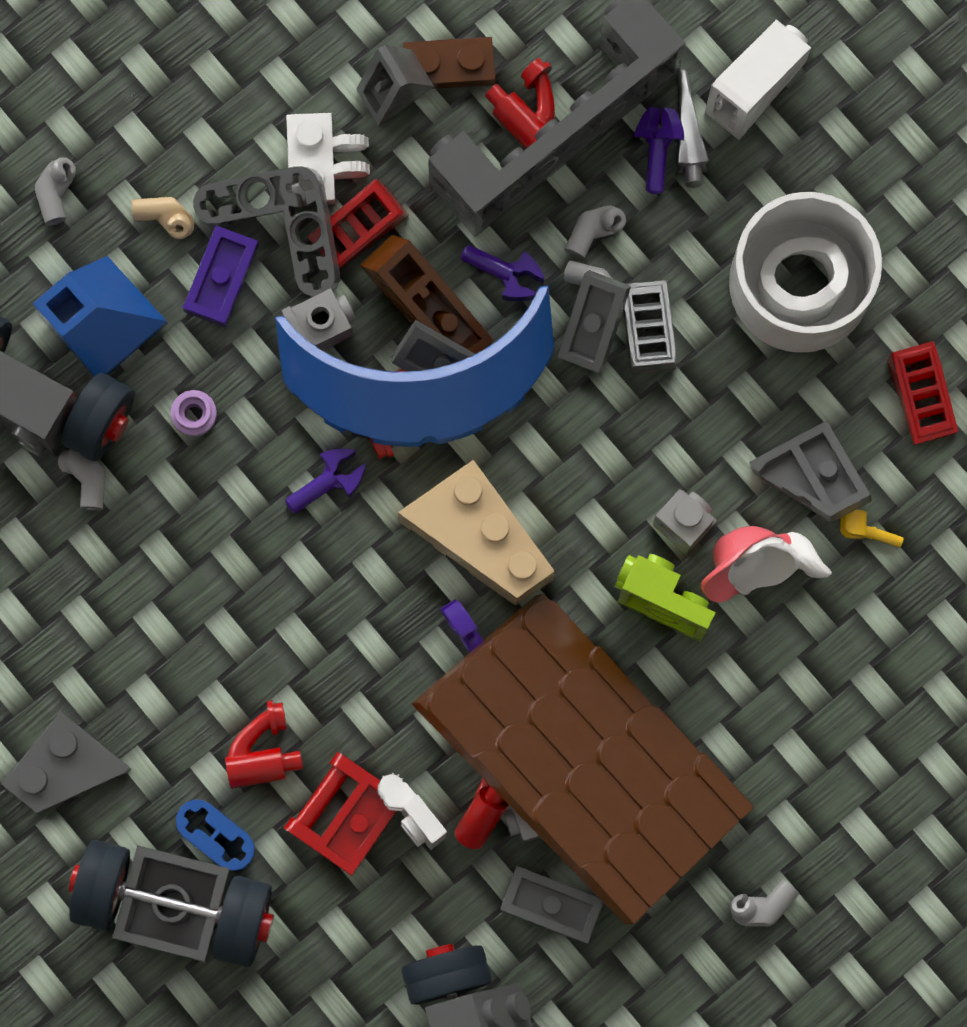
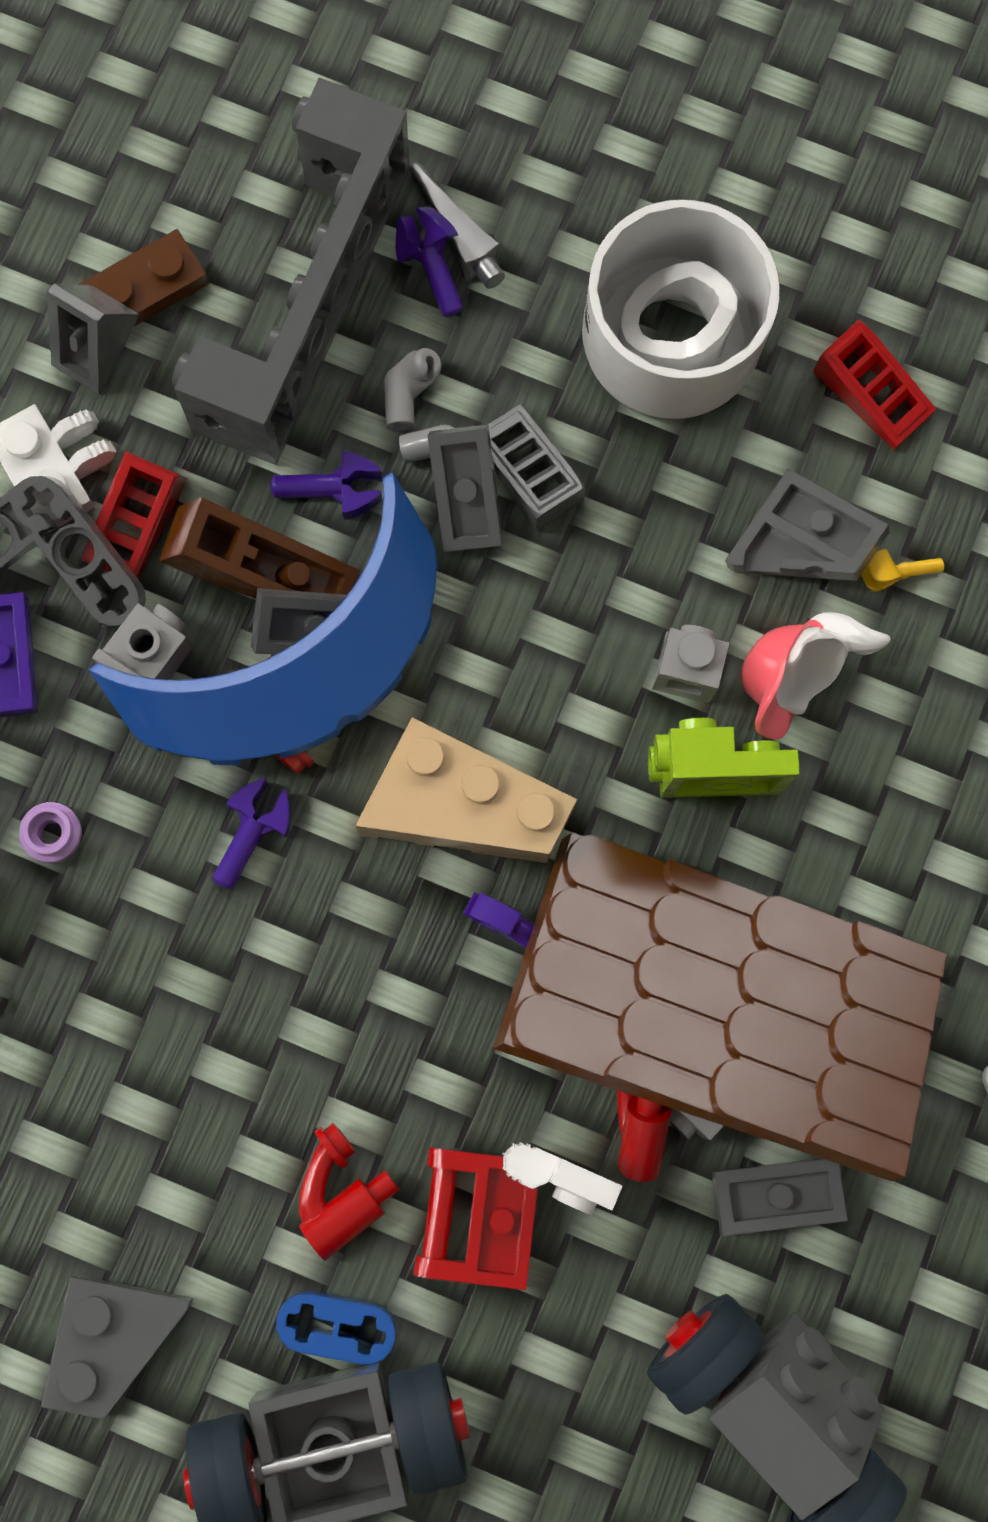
camera: 30 degrees left, 0 degrees up
red plant [485,58,555,149] -> none
white slope [705,20,811,140] -> none

